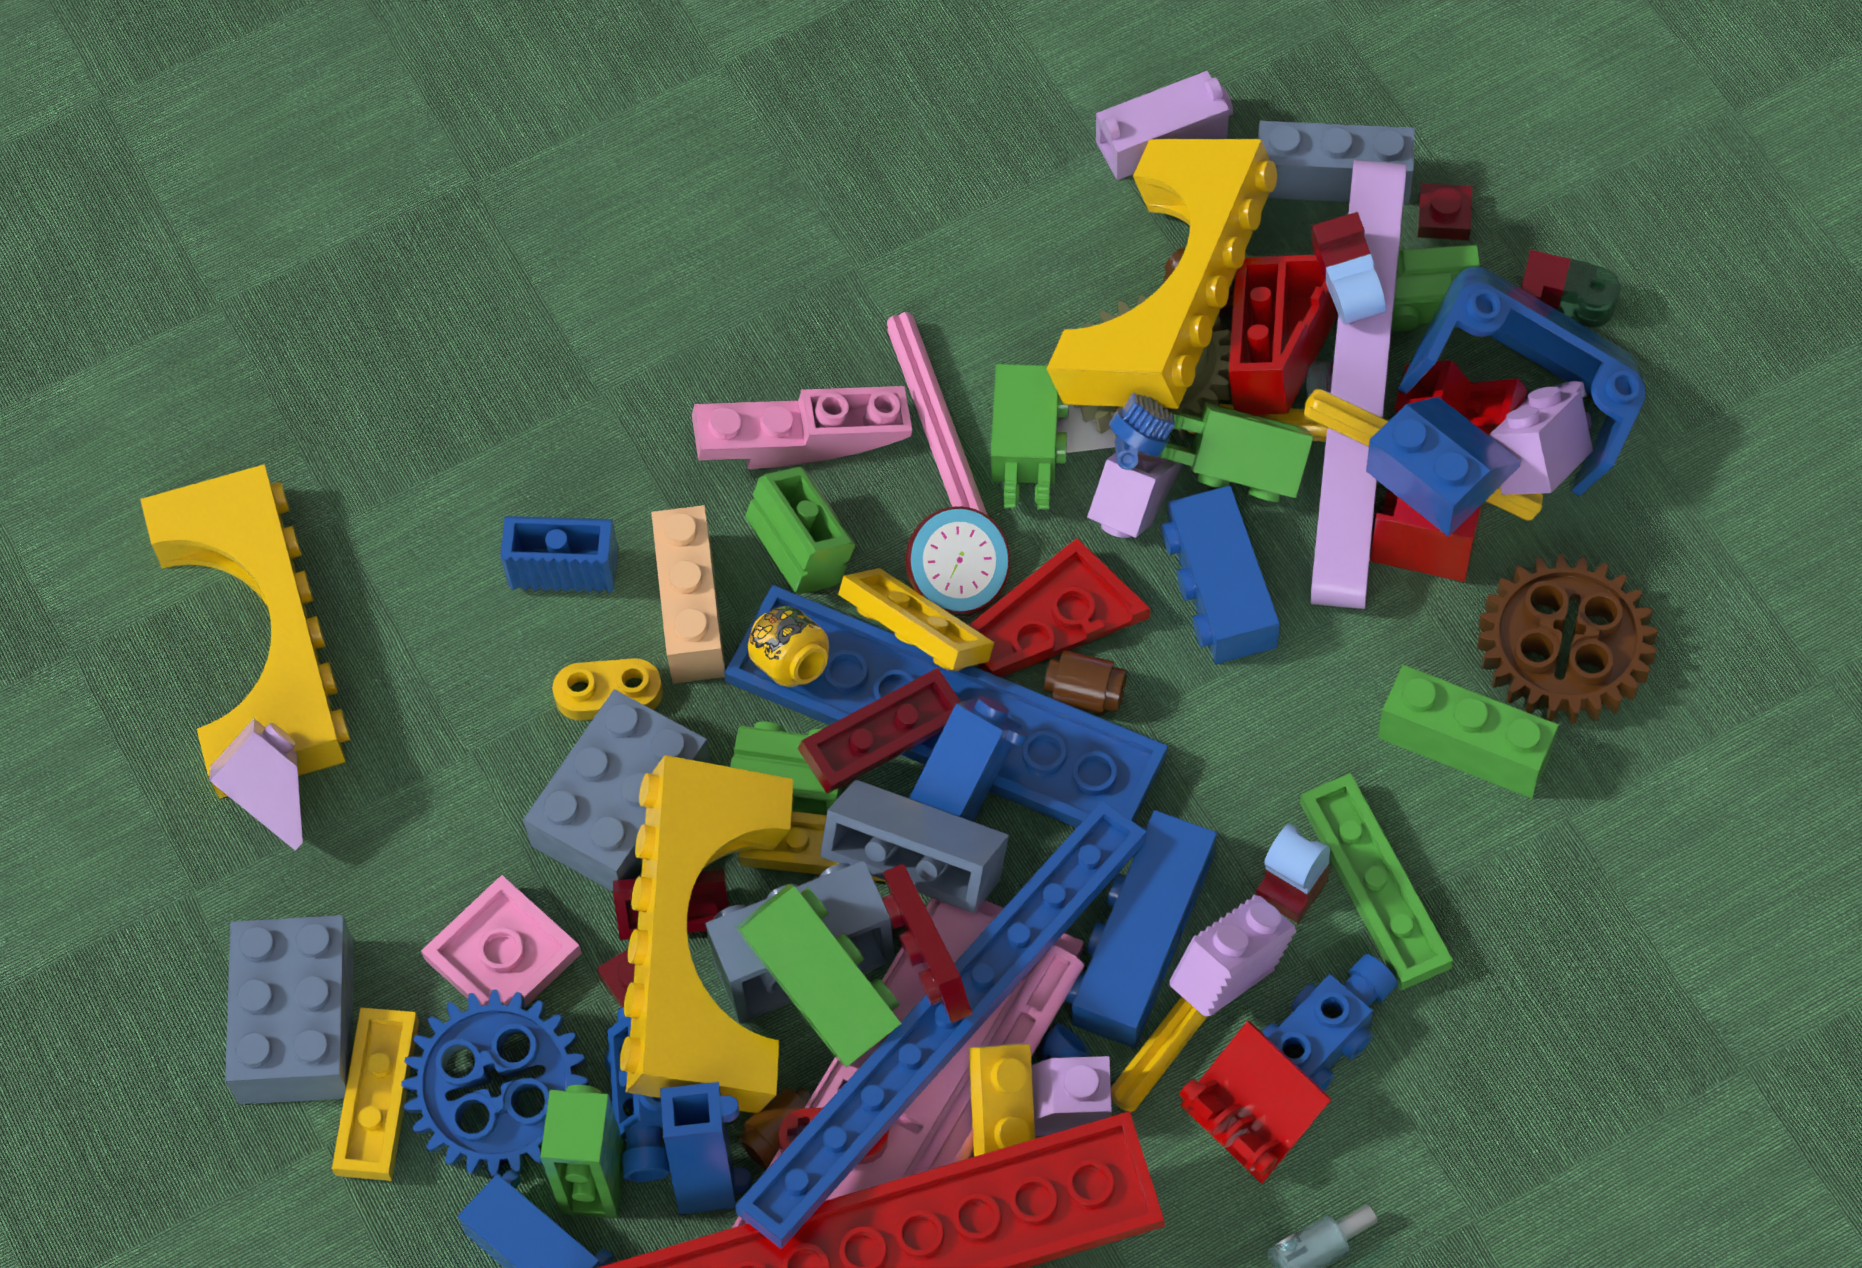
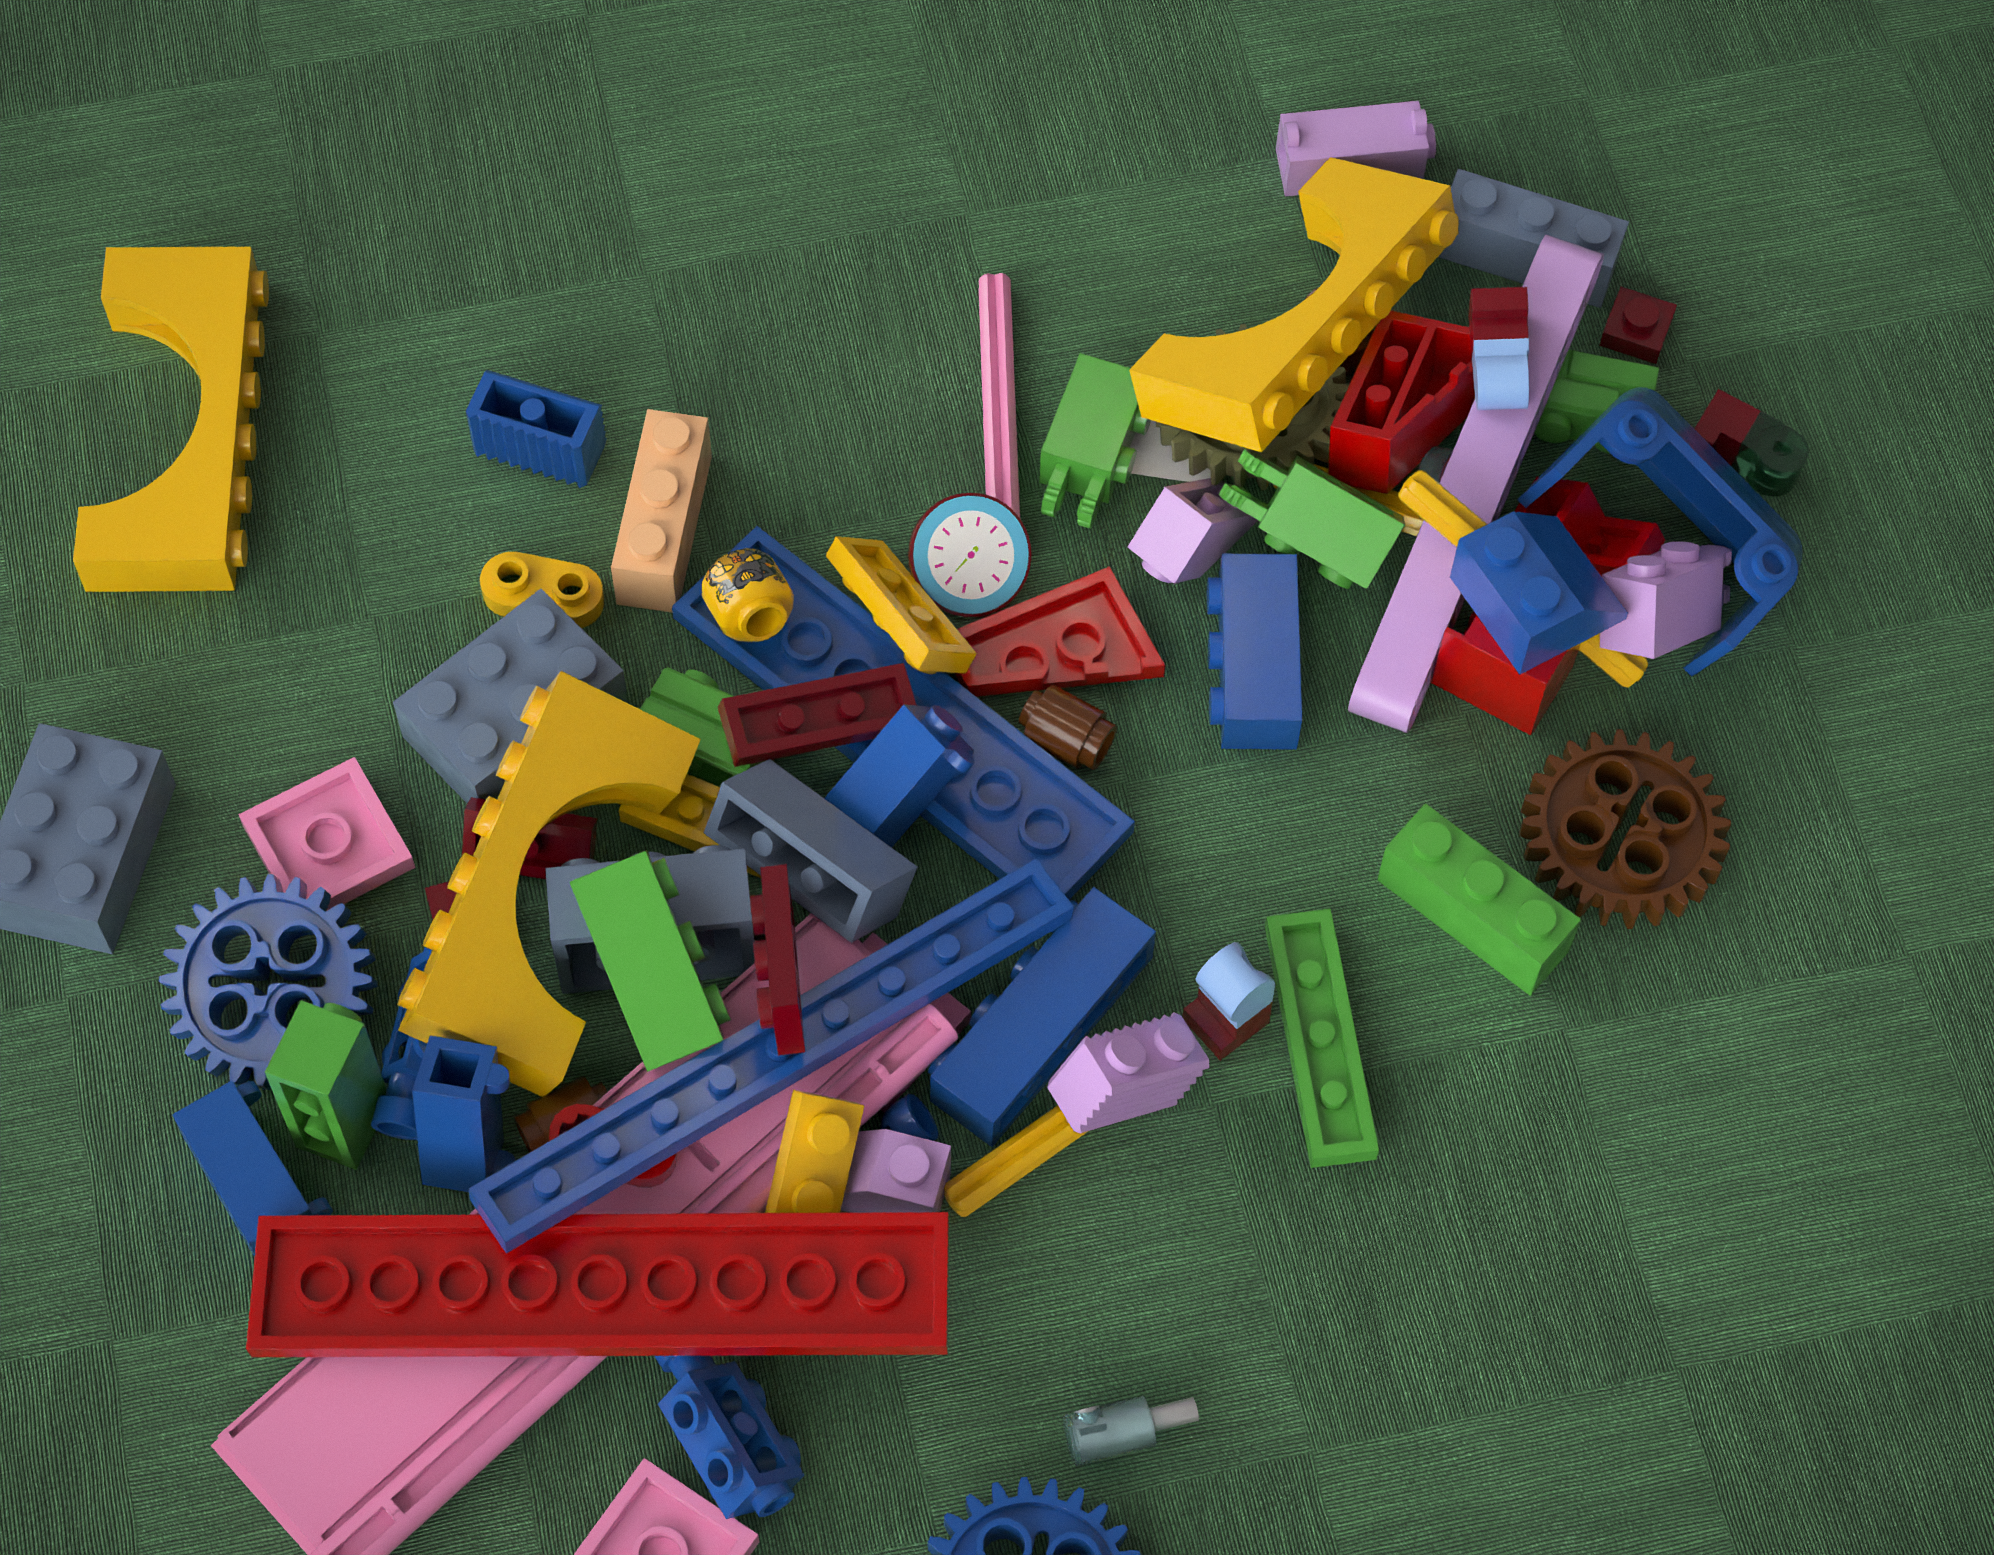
camera: 10 degrees right, 0 degrees up
lavender slope [210,718,303,851] -> none
yellow plate [332,1007,419,1181] -> none
bright pink slope [692,386,912,469] -> none
bright green brick [745,467,856,595] -> none
blue piece [1109,393,1175,470] -> none
red hinge [1179,1021,1332,1184] -> none
blue brick [1262,954,1398,1091] -> none

